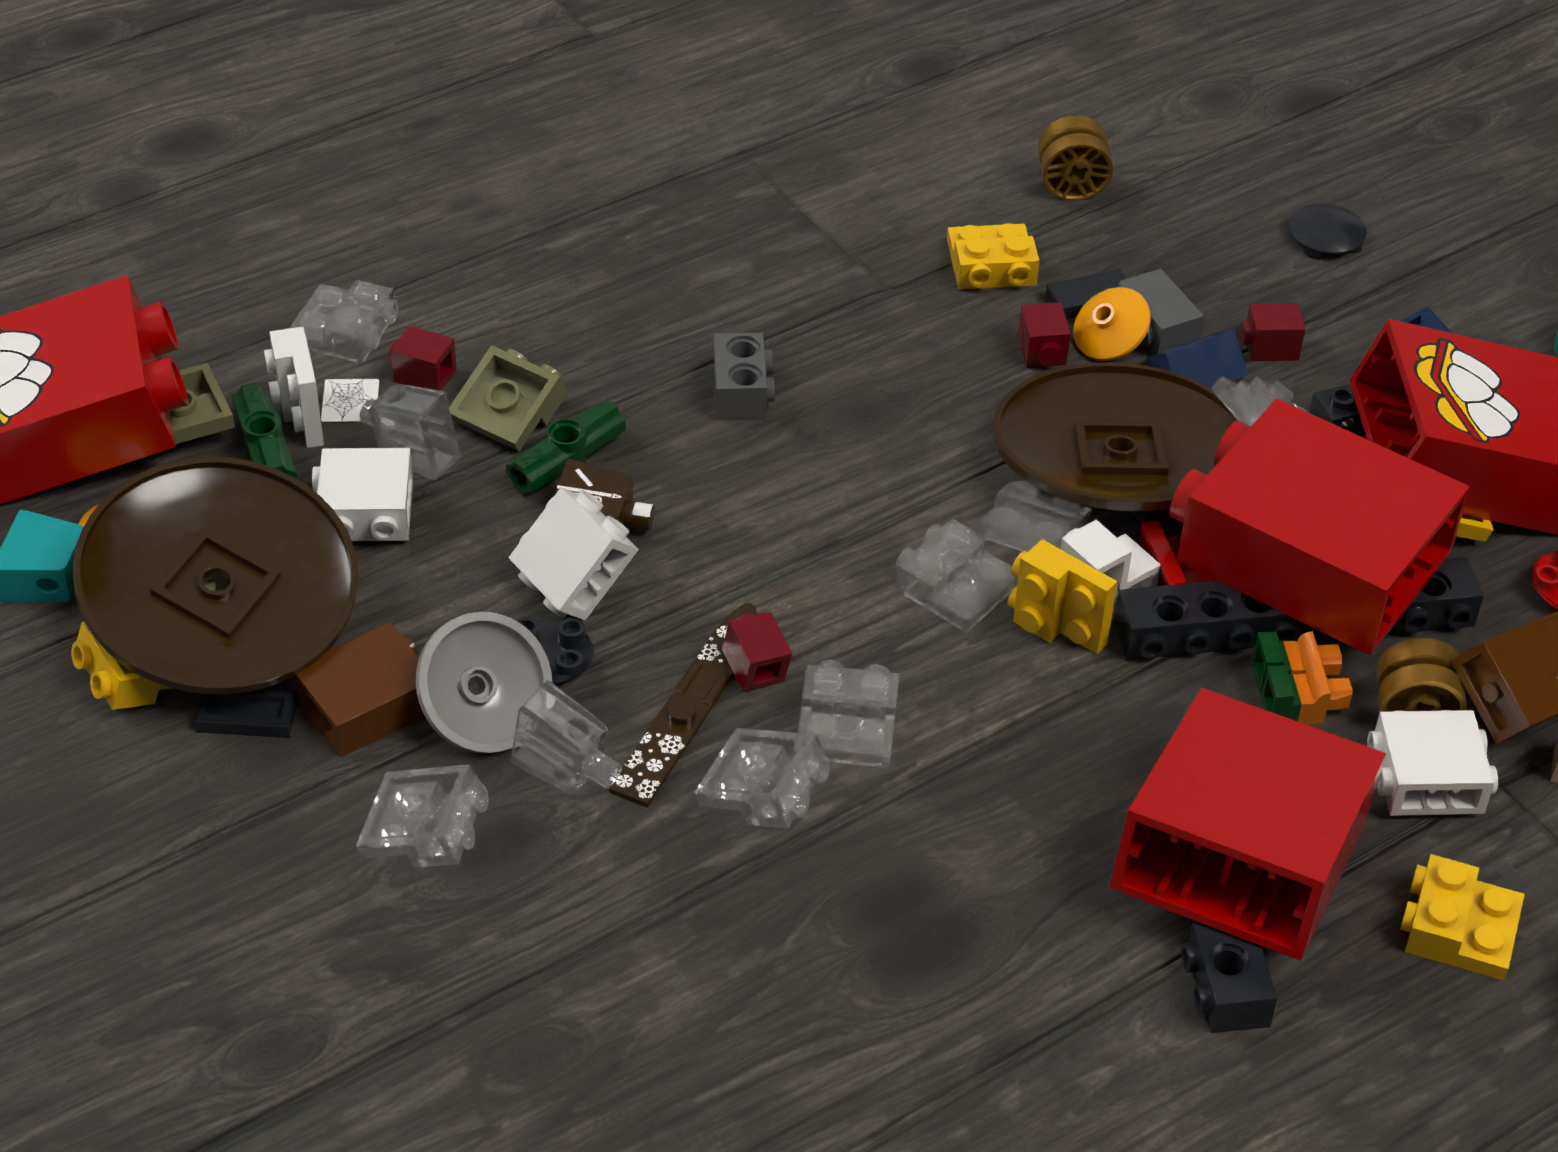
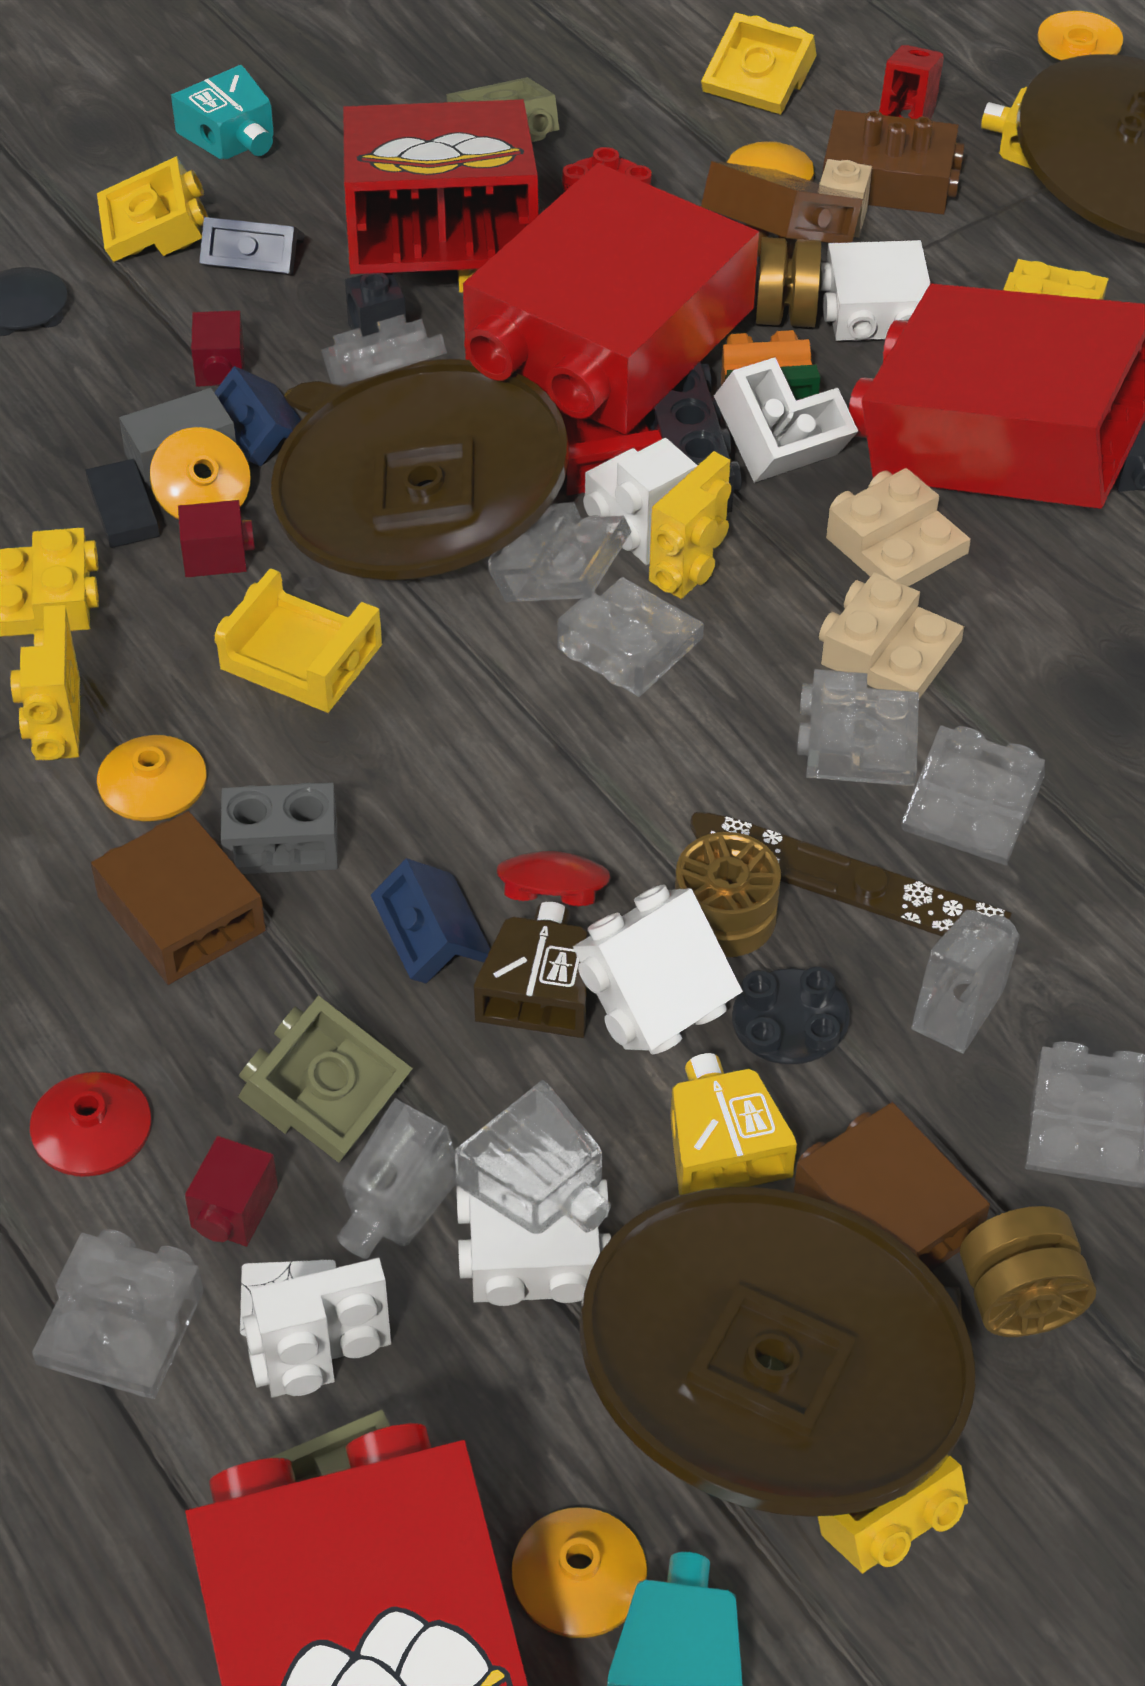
camera: 90 degrees left, 5 degrees up
dark green piece [232,382,297,479] -> none
light grey dish [416,612,553,754] -> none
dark green piece [506,399,626,495] -> none
dark red brick [722,611,793,691] -> none
none -> yellow plate [10,605,80,760]
none -> red dish [30,1072,152,1177]
none -> reddish brown brick [91,811,266,985]
none -> yellow plate [97,156,208,262]
none -> light orange dish [97,735,207,821]
none -> yellow panel [215,568,382,713]
none -> dark blue panel [371,858,490,984]
none -> clear torso [455,1080,611,1234]
none -> red dish [497,851,610,906]
none -> yellow torso [670,1053,797,1195]
none -> pearl gold wheel [675,832,781,957]
none -> white brick [714,357,858,483]
none -> tan plate [819,572,964,705]
none -> tan plate [826,468,971,586]
none -> pearl gold wheel [960,1206,1096,1337]

